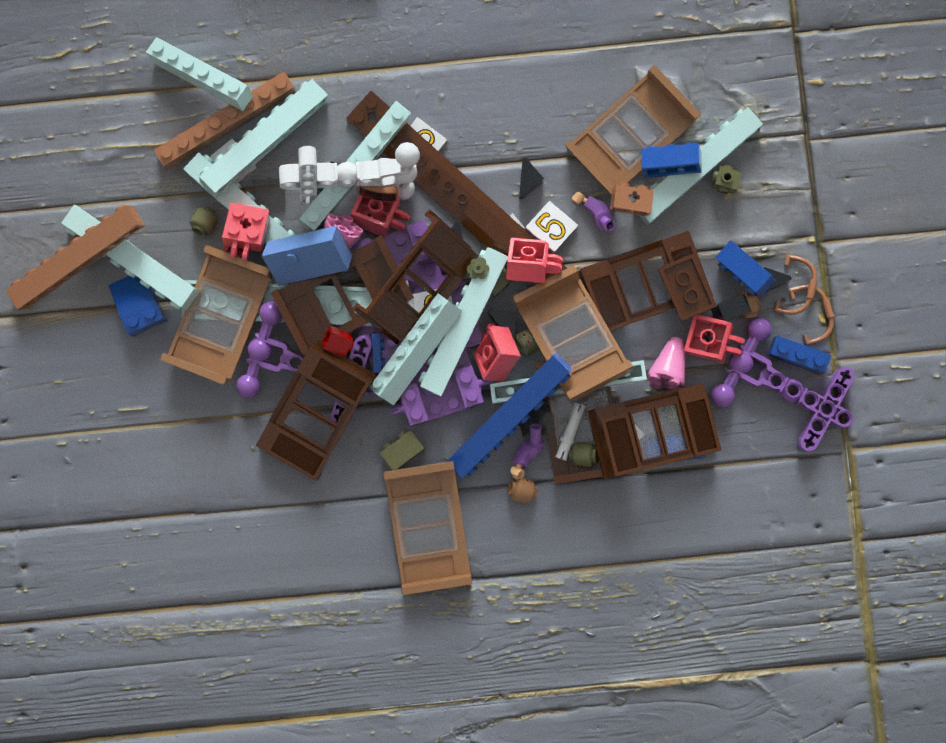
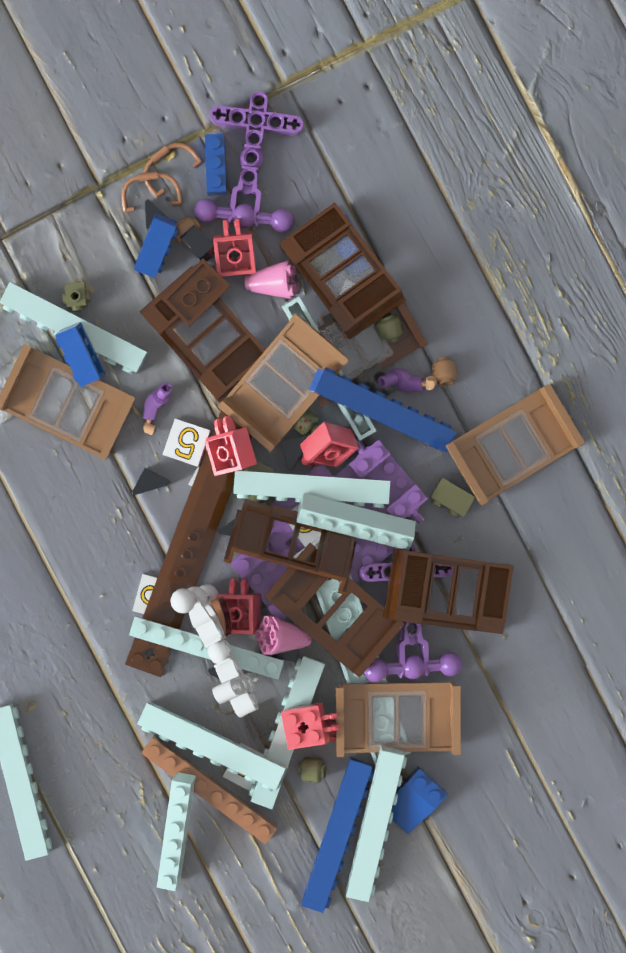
camera: 110 degrees left, 5 degrees up
nougat brick [6,205,145,310] -> none
medium blue brick [262,226,352,286] -> none
red brick [321,325,354,358] -> none
blue plate [372,334,386,375] -> none
olive plant [467,258,489,279] -> none
white pin [555,403,586,461] -> none
nougat brick [610,183,654,216] -> none
none -> blue brick [301,757,375,913]

